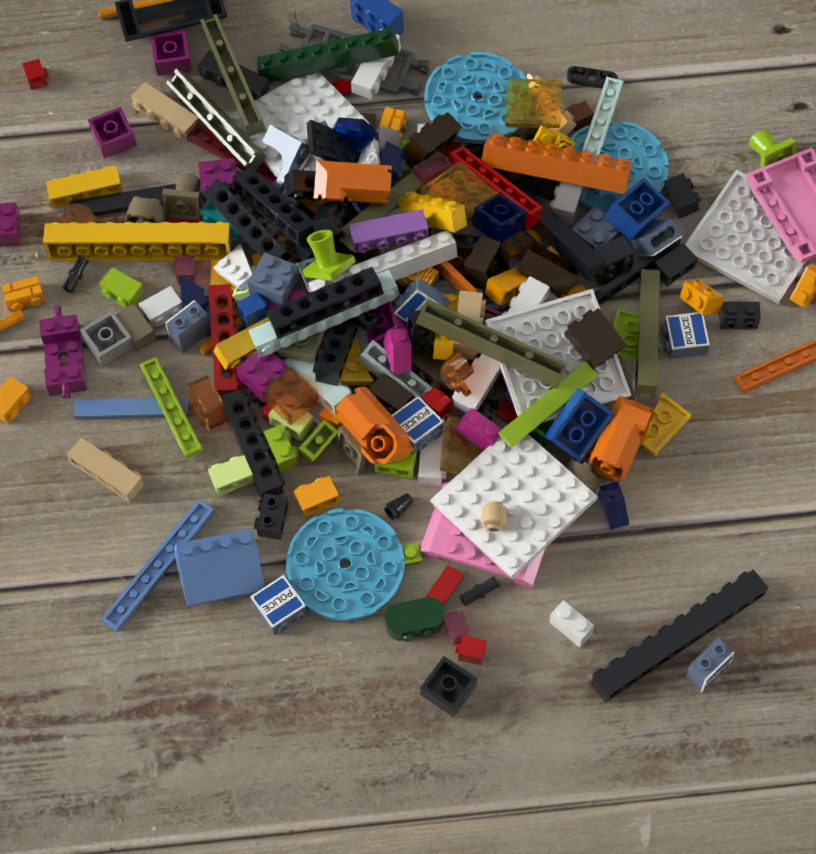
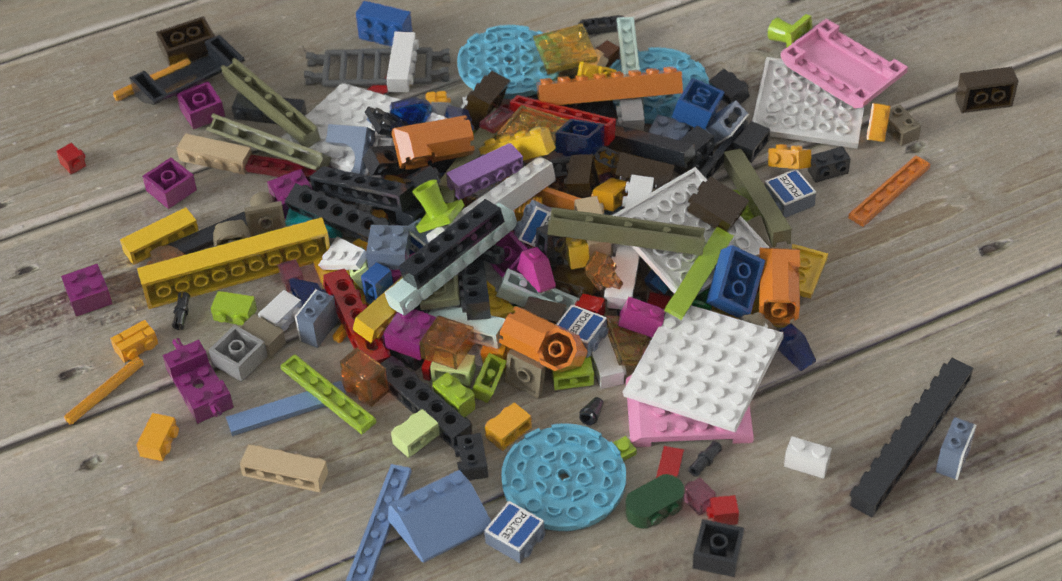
camera: 20 degrees left, 15 degrees down
dark green brick [257,28,399,83] -> none
tan head [481,501,508,532] -> none

